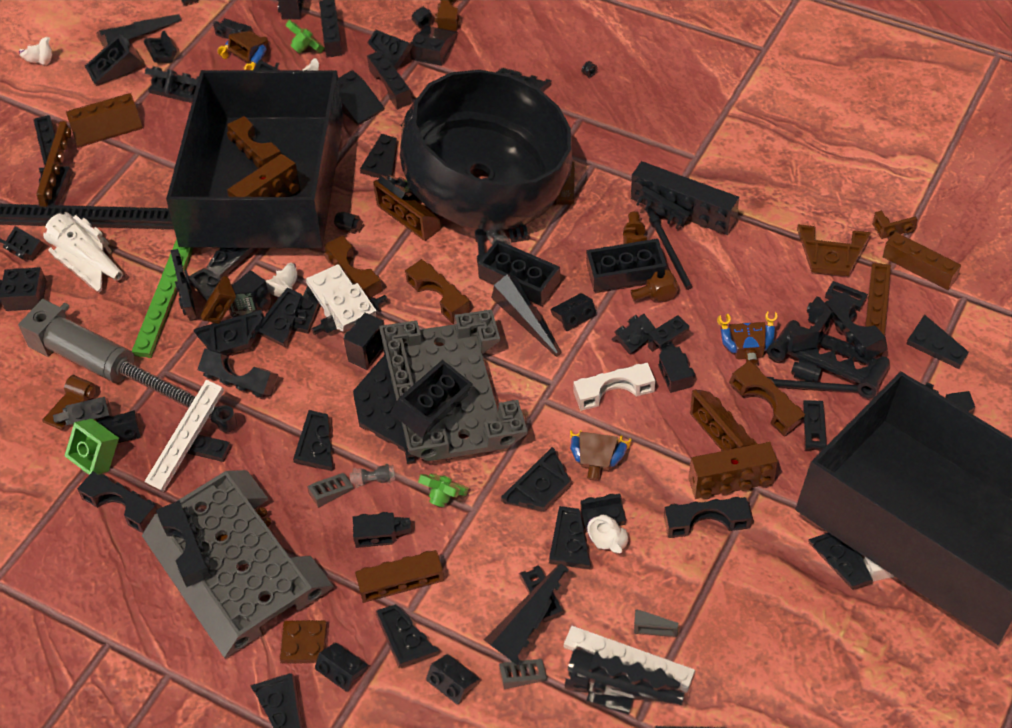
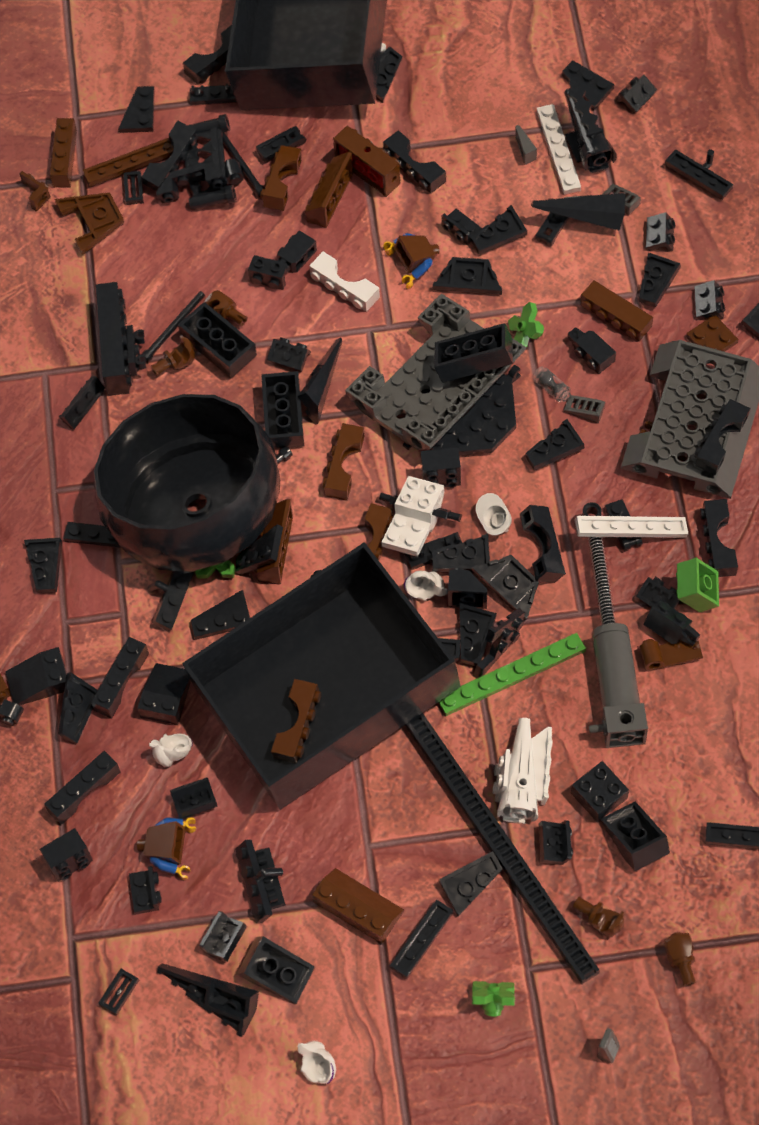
camera: 125 degrees left, 10 degrees up
reddish brown plate [36,121,71,207] -> none
reddish brown tile [201,276,236,324] -> none
reddish brown brick [227,154,300,197] -> none
bright green plant [286,20,325,53] -> none
white hair [587,515,628,553] -> none
black bracket [612,313,656,354] -> none
torso [717,312,777,365] -> none
none -> black plate [59,375,106,429]
none -> white piece [476,493,512,535]

